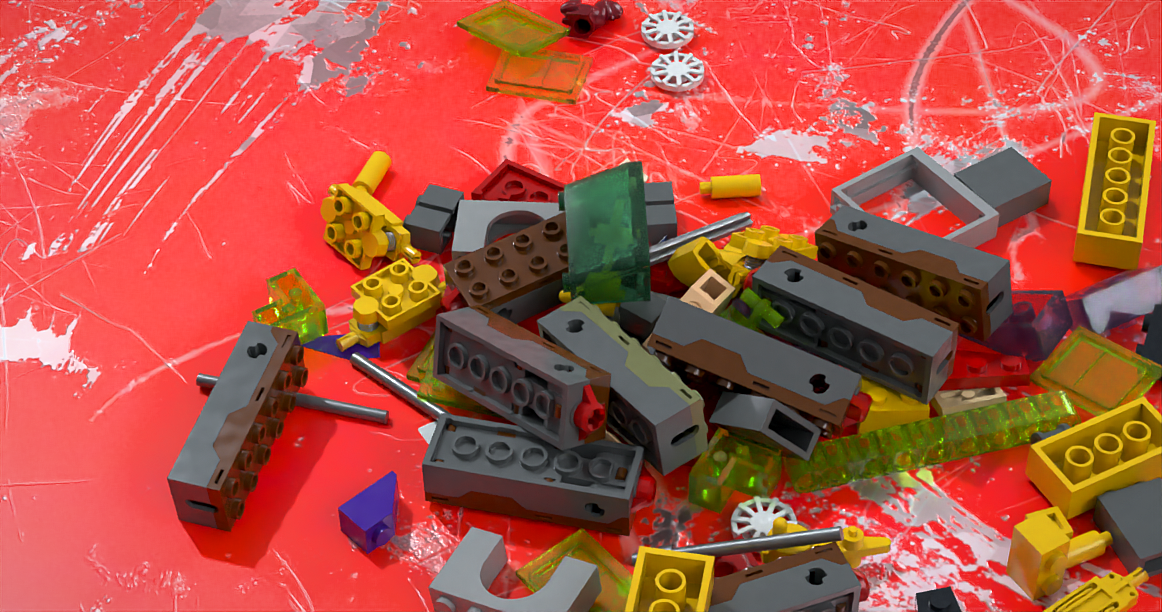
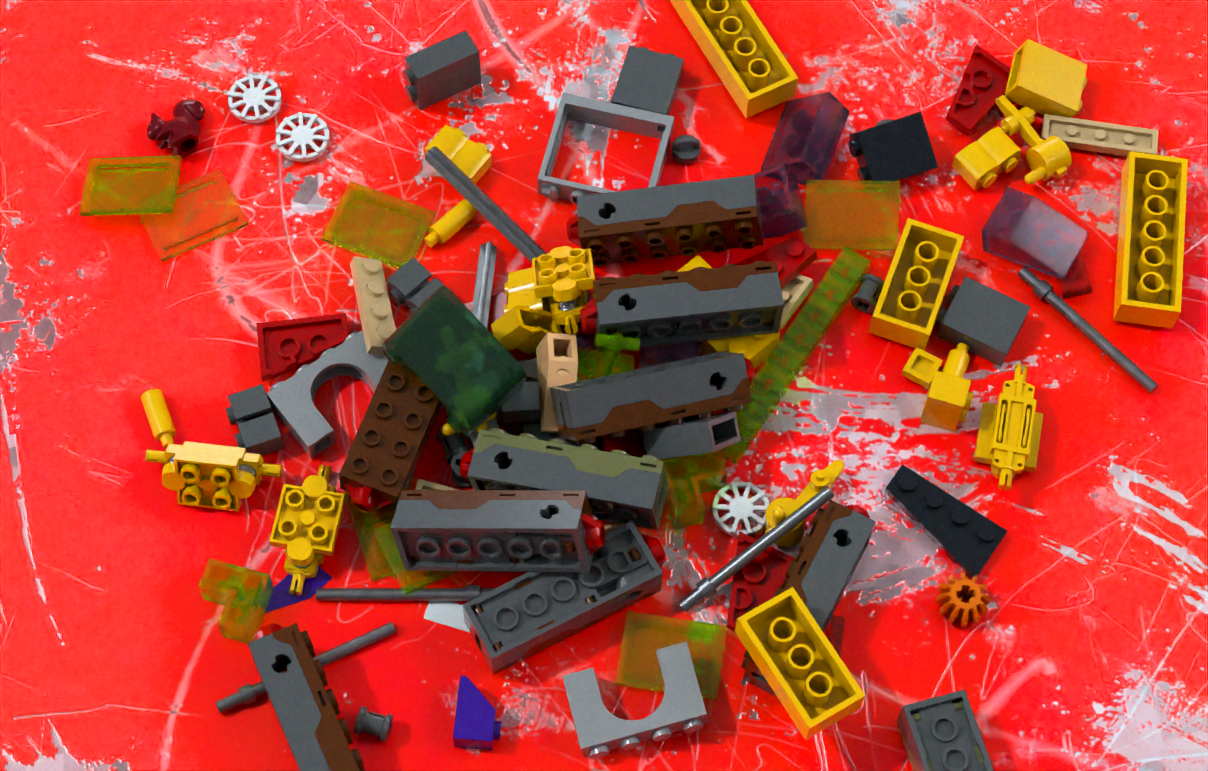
camera: 45 degrees left, 20 degrees up
none -> piece [321,181,436,268]
none -> dark grey bush [354,706,394,743]
none -> brick [403,30,481,110]
none -> yellow brick [424,125,492,184]
none -> flat silver axle [425,146,547,263]
none -> dark grey tile [672,135,701,164]

